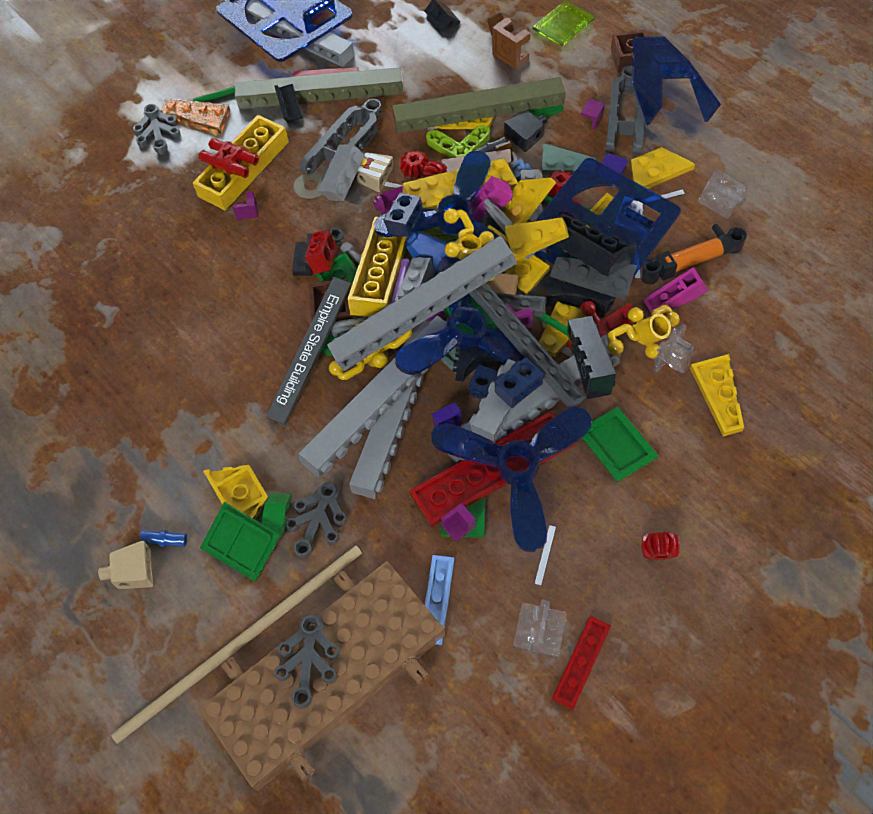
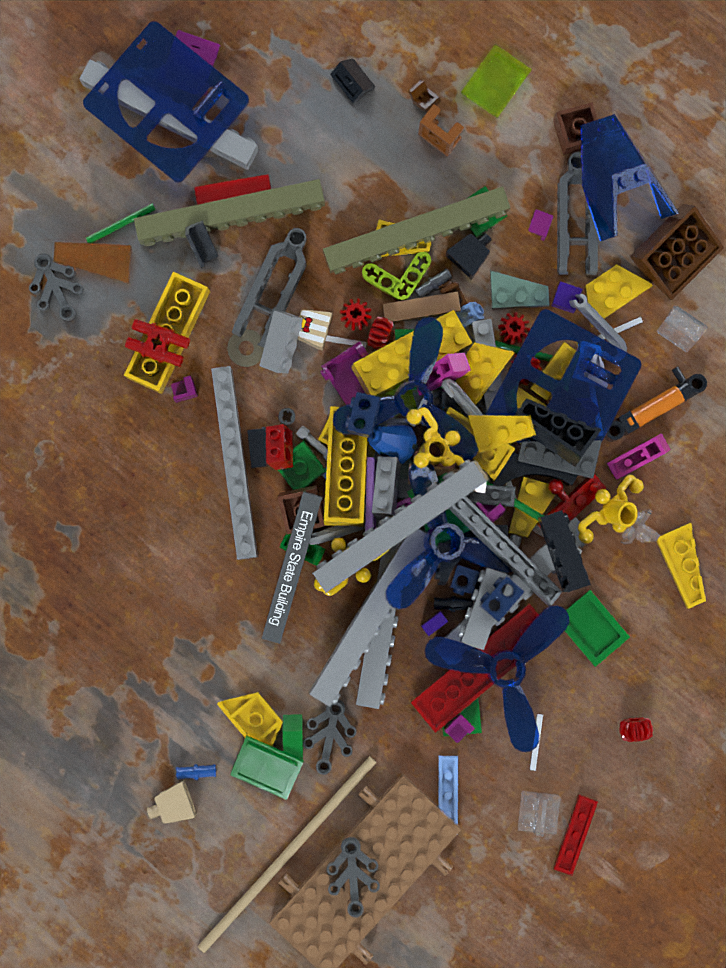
camera: 15 degrees left, 25 degrees up
none -> light grey brick [211,366,258,560]
none -> black pin [434,596,473,612]
none -> light grey piece [569,294,627,362]
none -> reddish brown slope [630,204,724,300]

